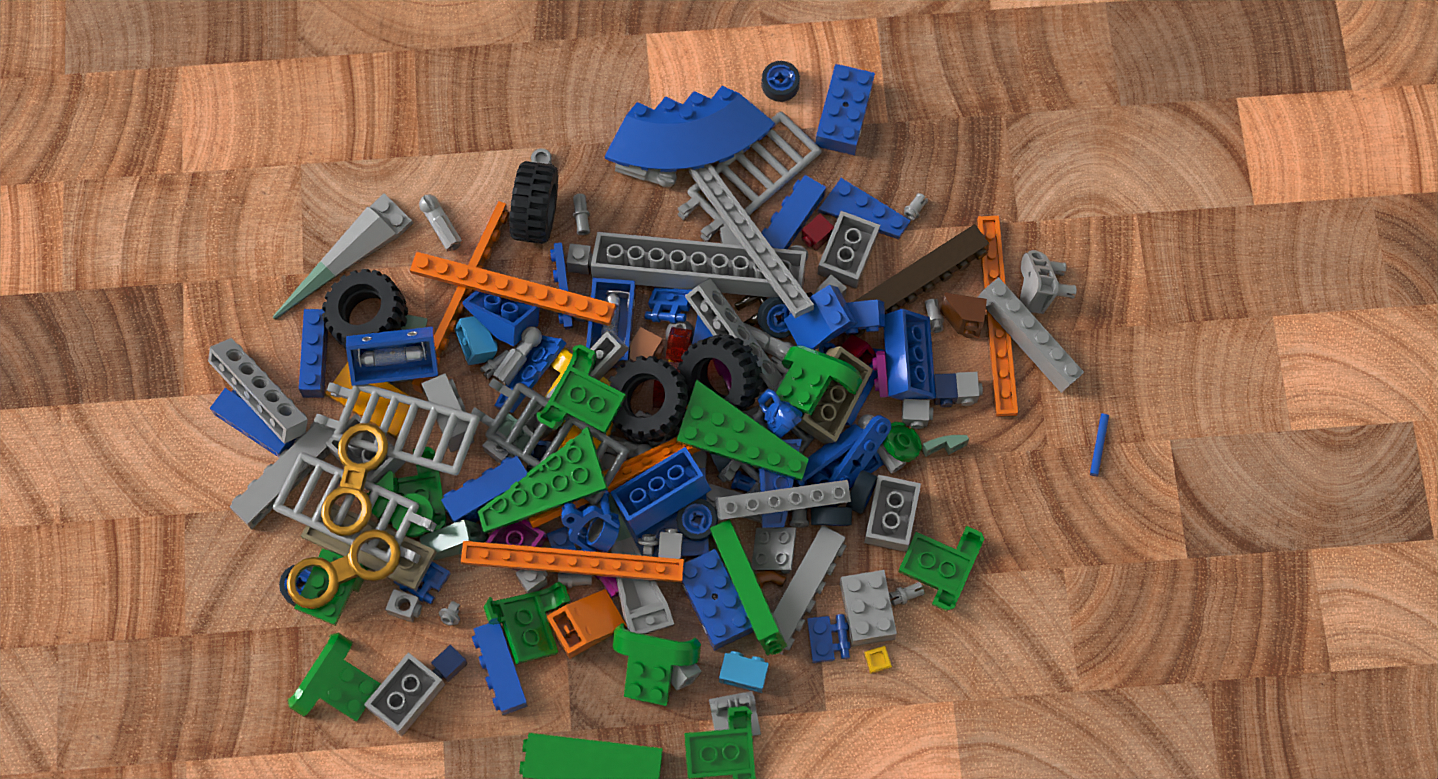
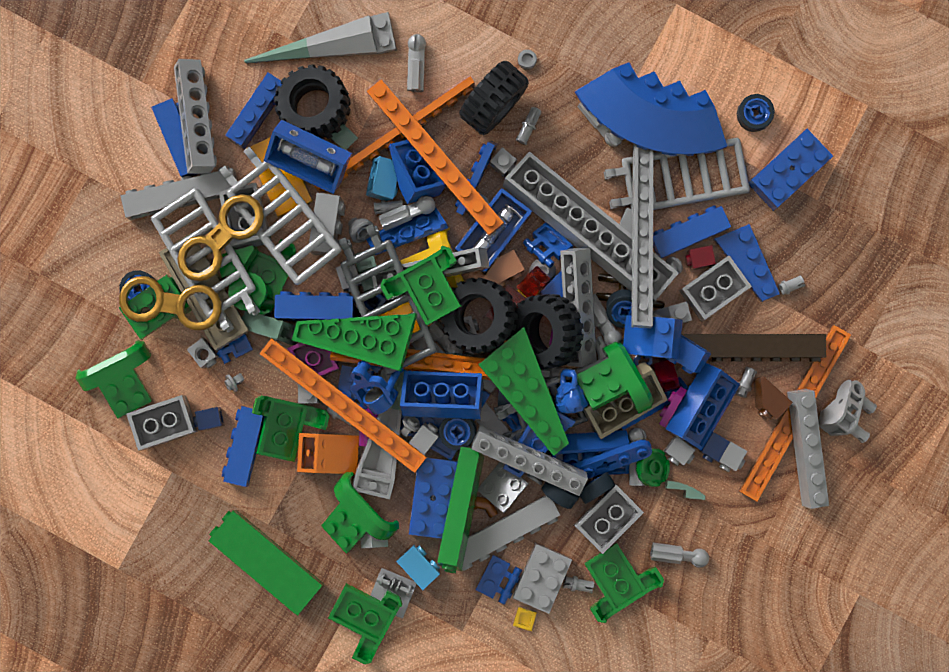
camera: 35 degrees right, 15 degrees up
blue bar [1090,413,1109,476] -> none
none -> light grey brick [348,217,373,243]
none -> light grey piece [650,542,709,568]

